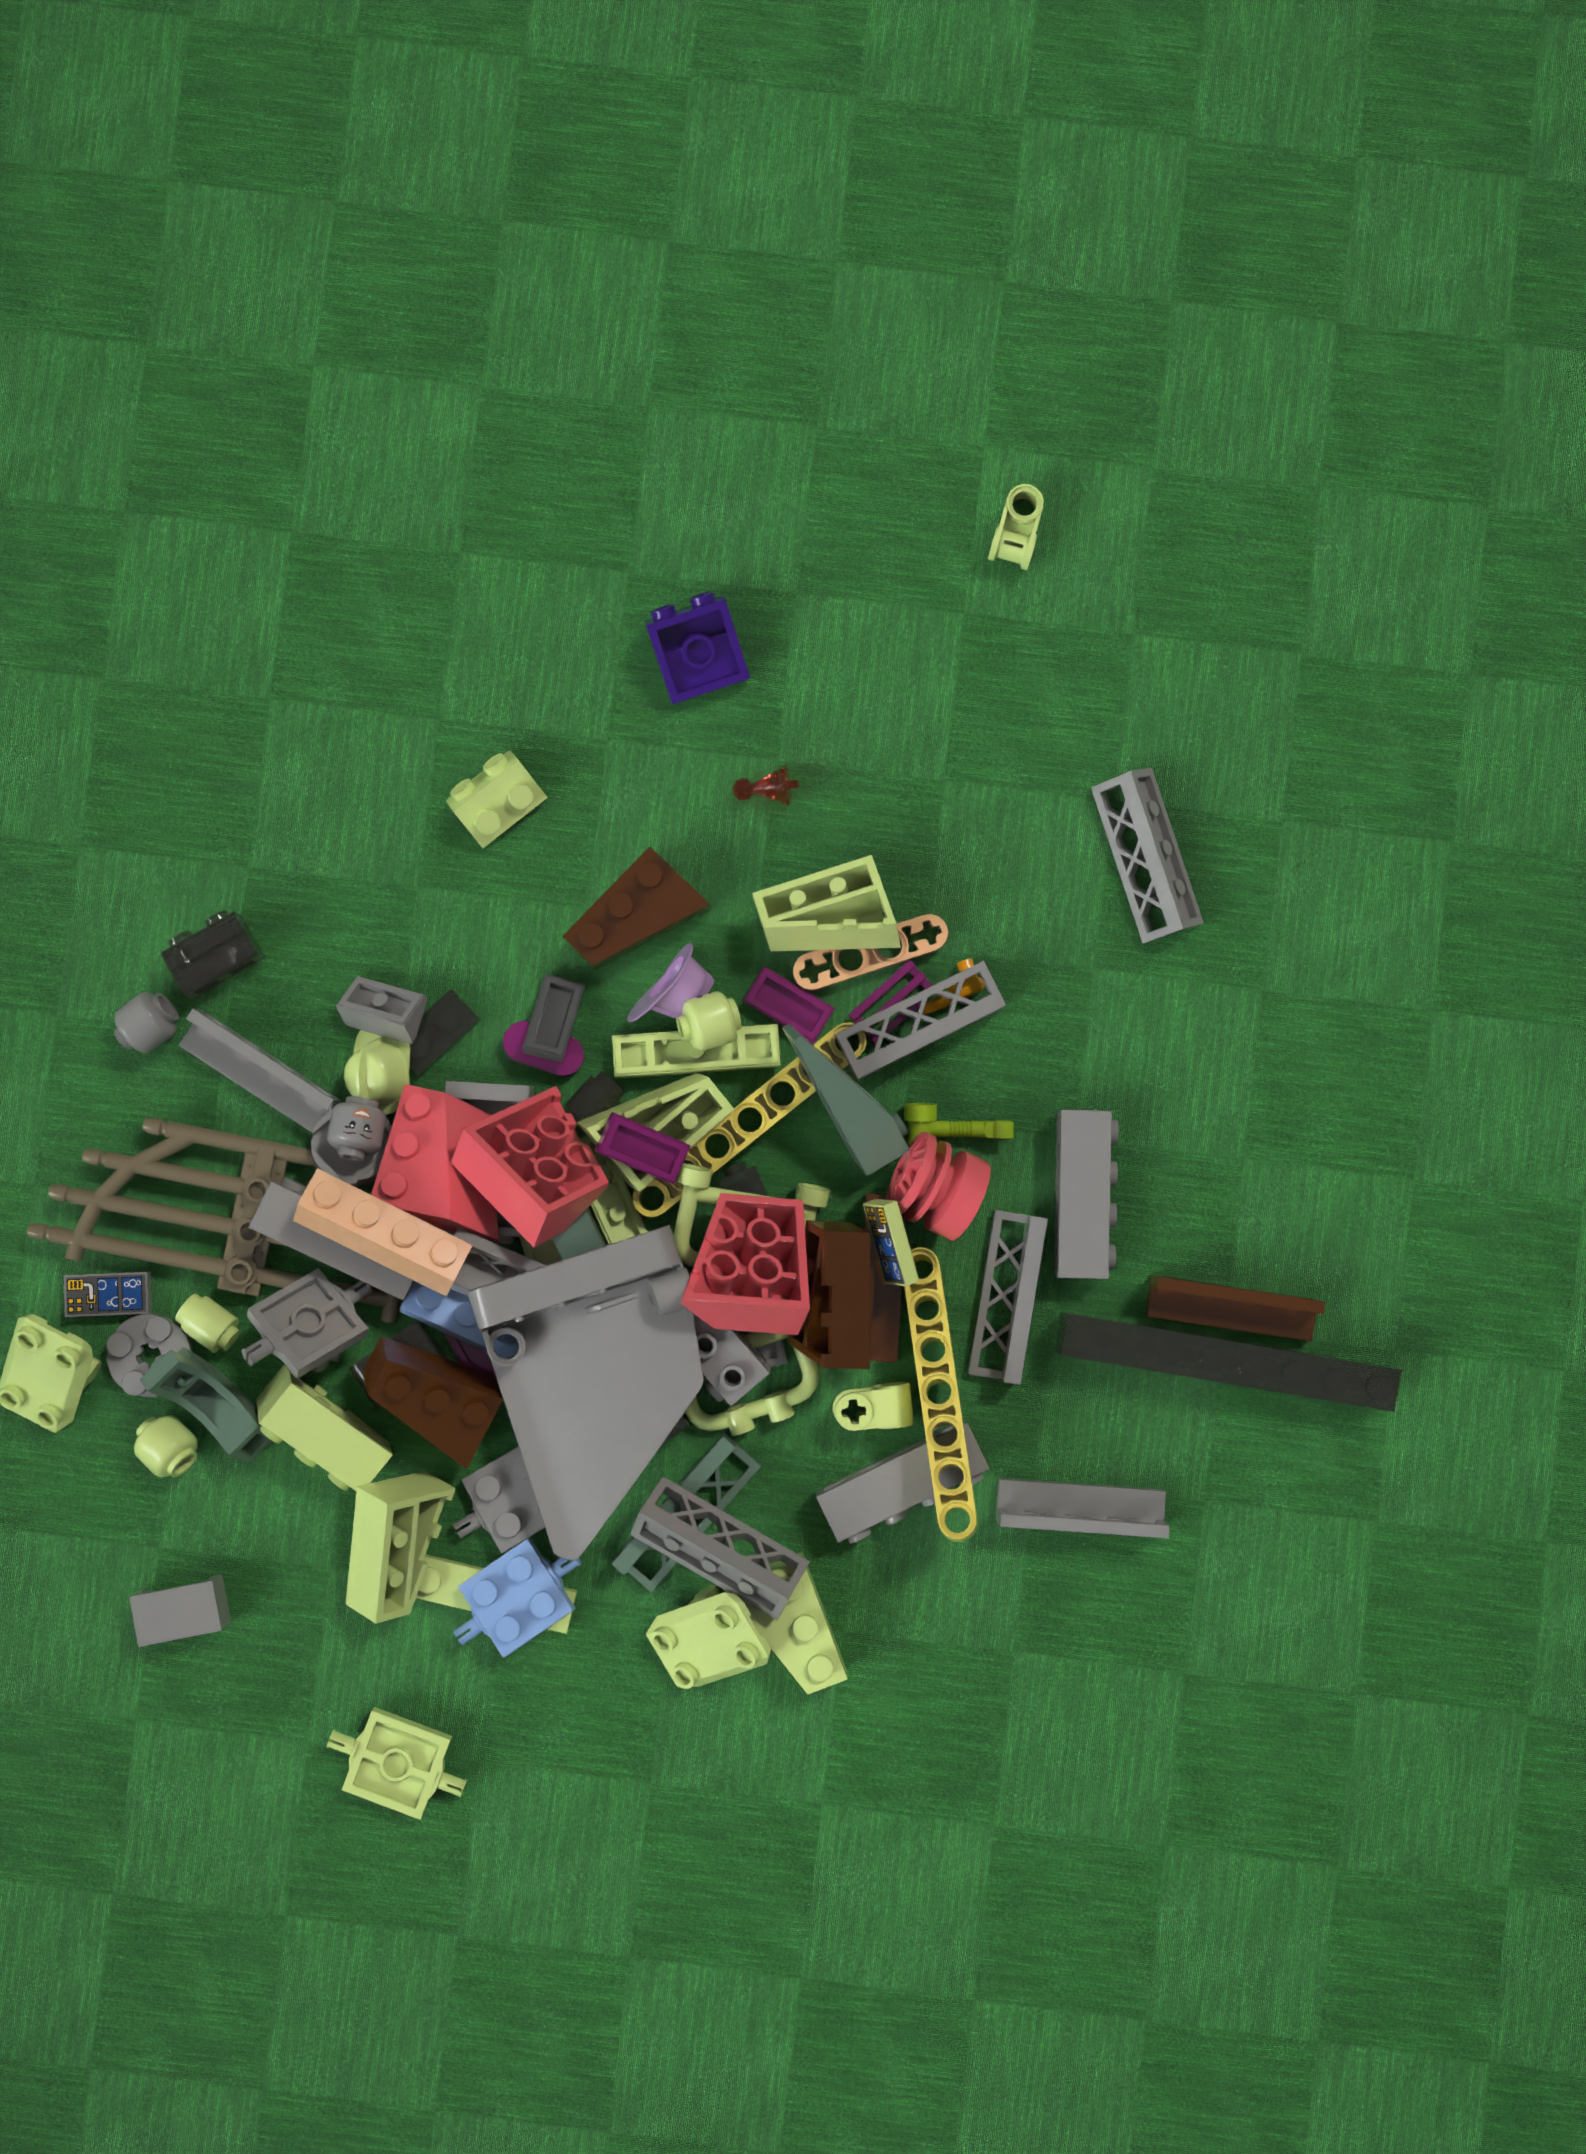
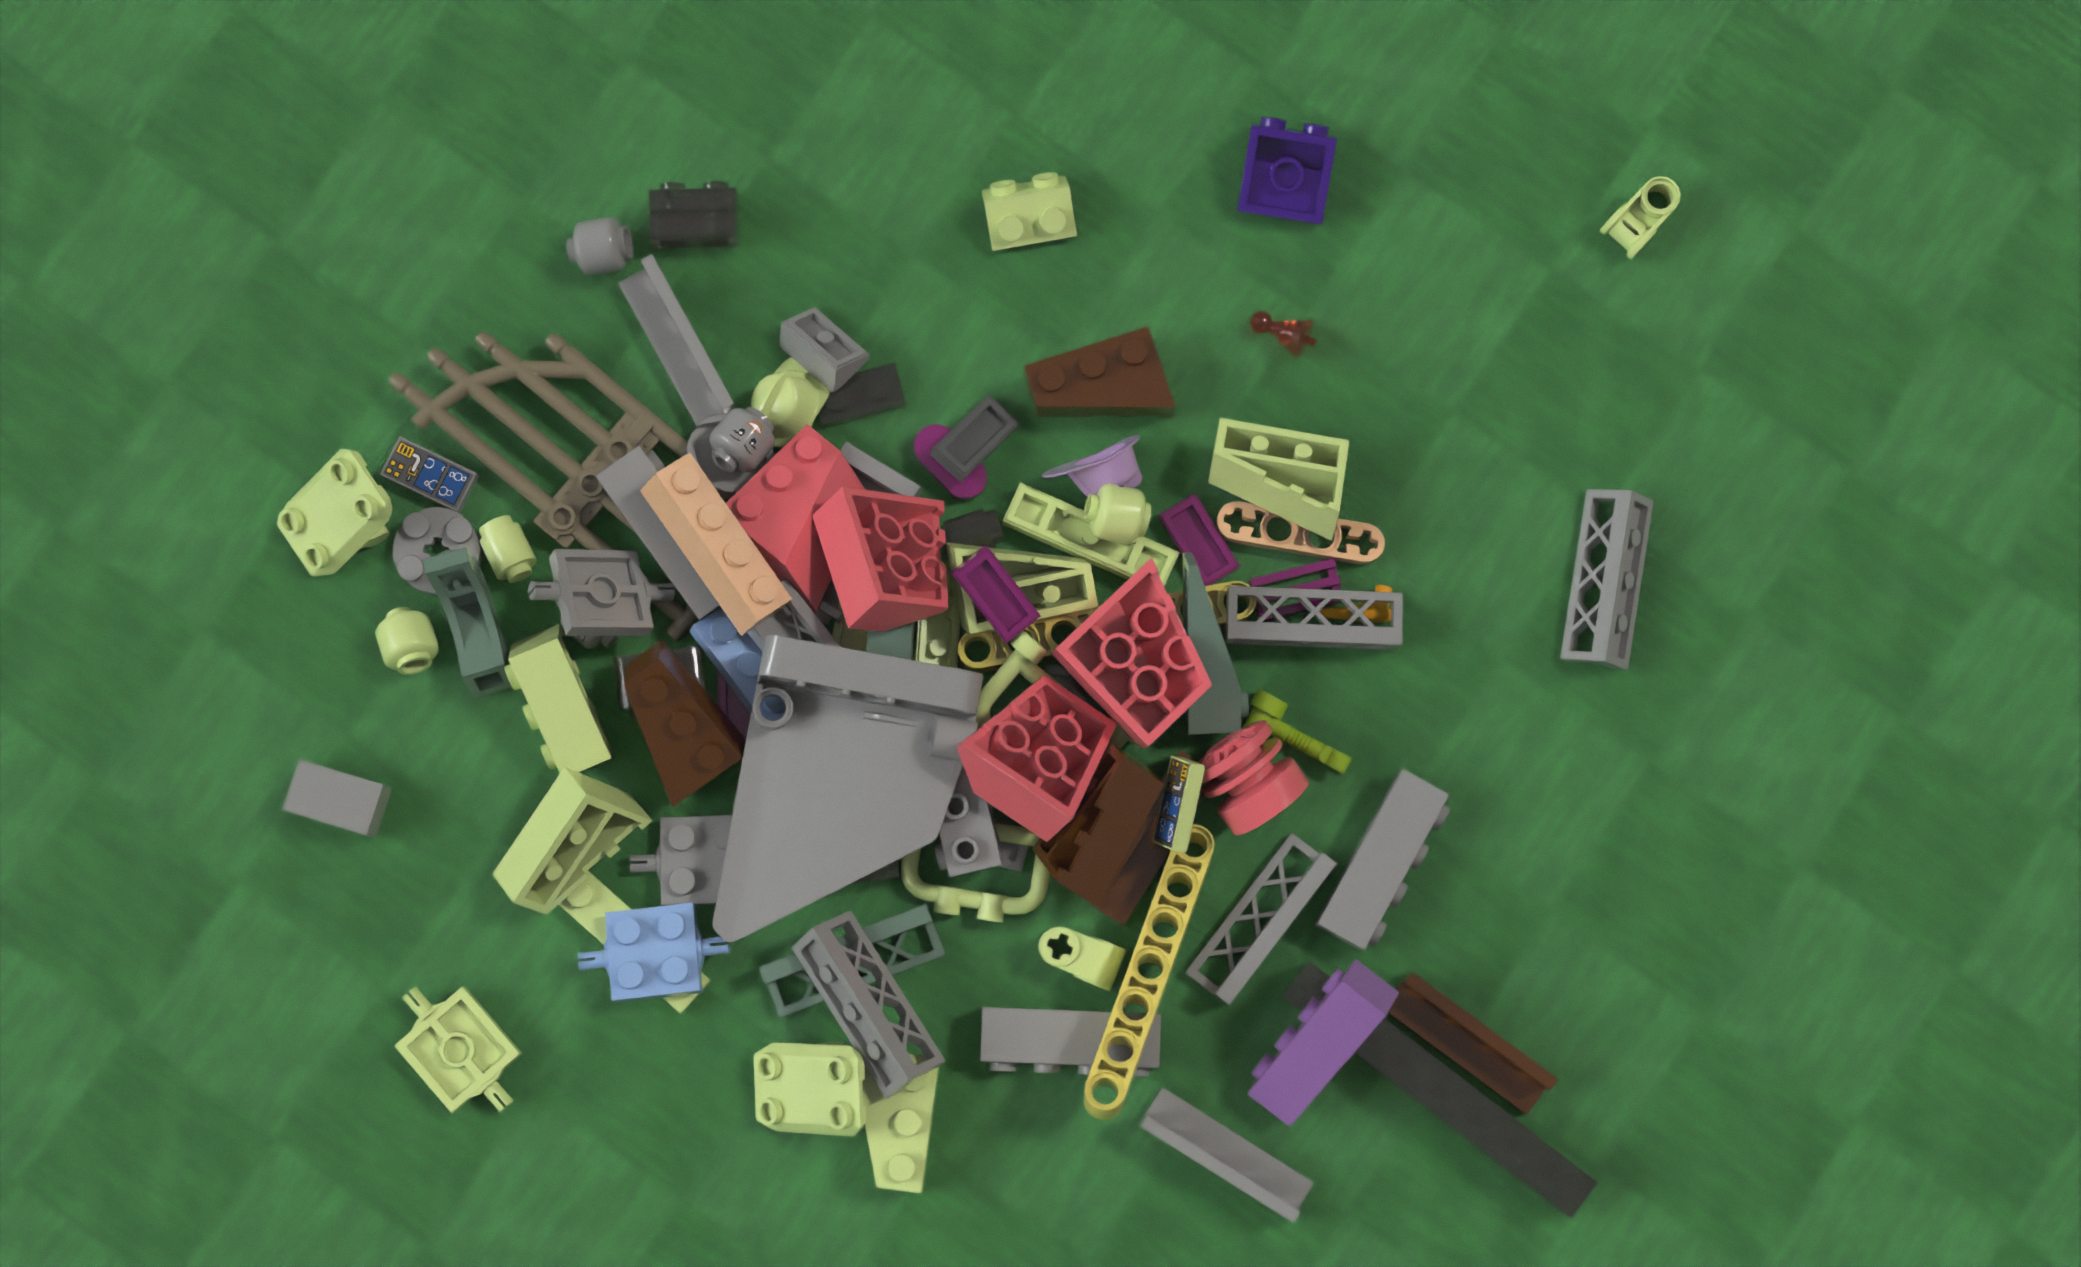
camera: 30 degrees right, 5 degrees down
none -> coral wedge [1051,558,1212,750]
none -> medium lavender brick [1247,959,1399,1127]

